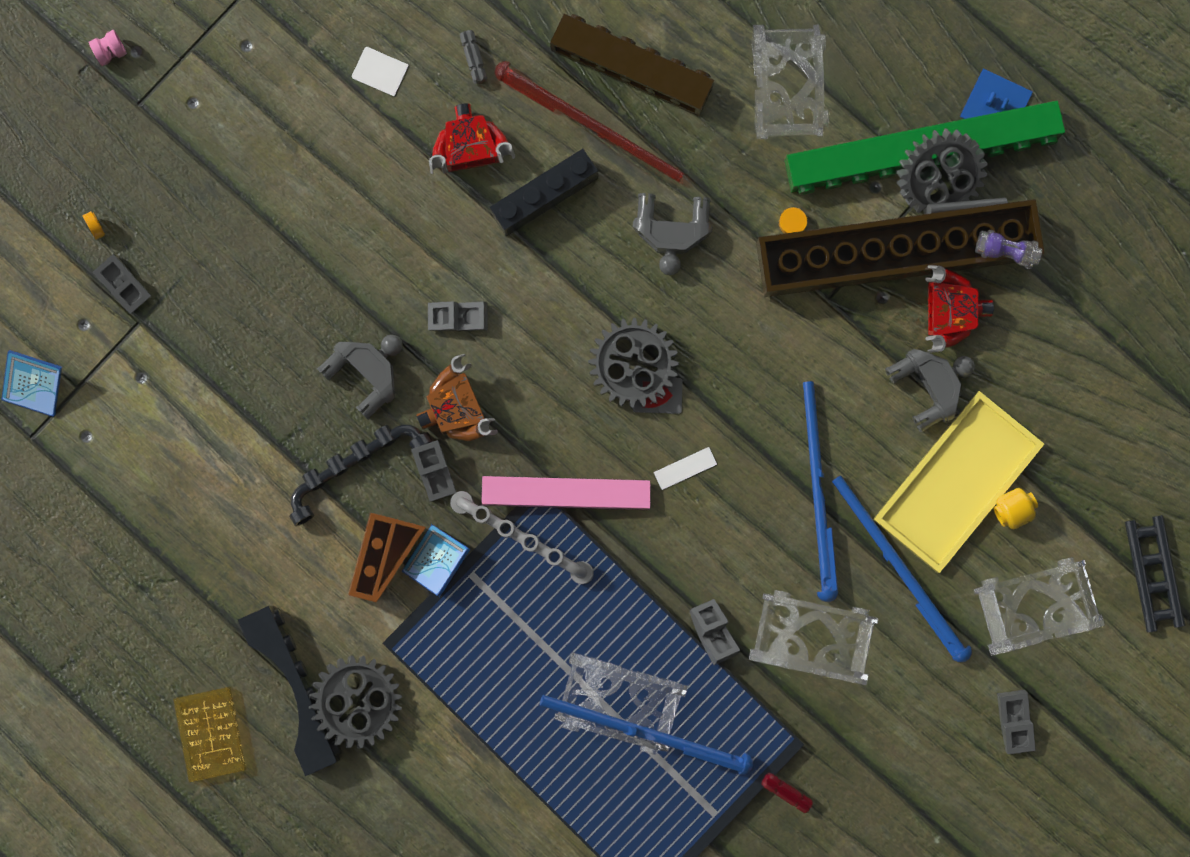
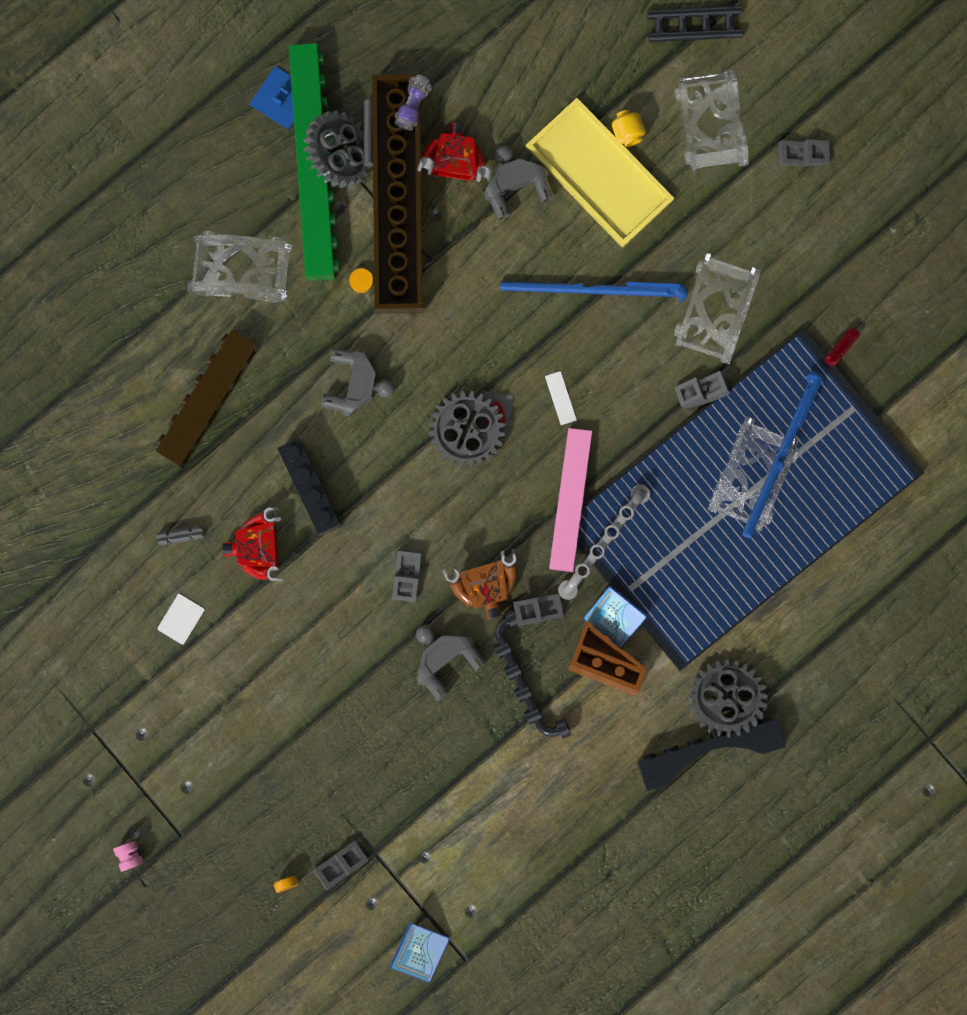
camera: 85 degrees left, 0 degrees up
clear yellow tile [173,687,246,782] -> none
clear red bar [495,61,684,183] -> none
blue bar [832,475,972,663] -> none

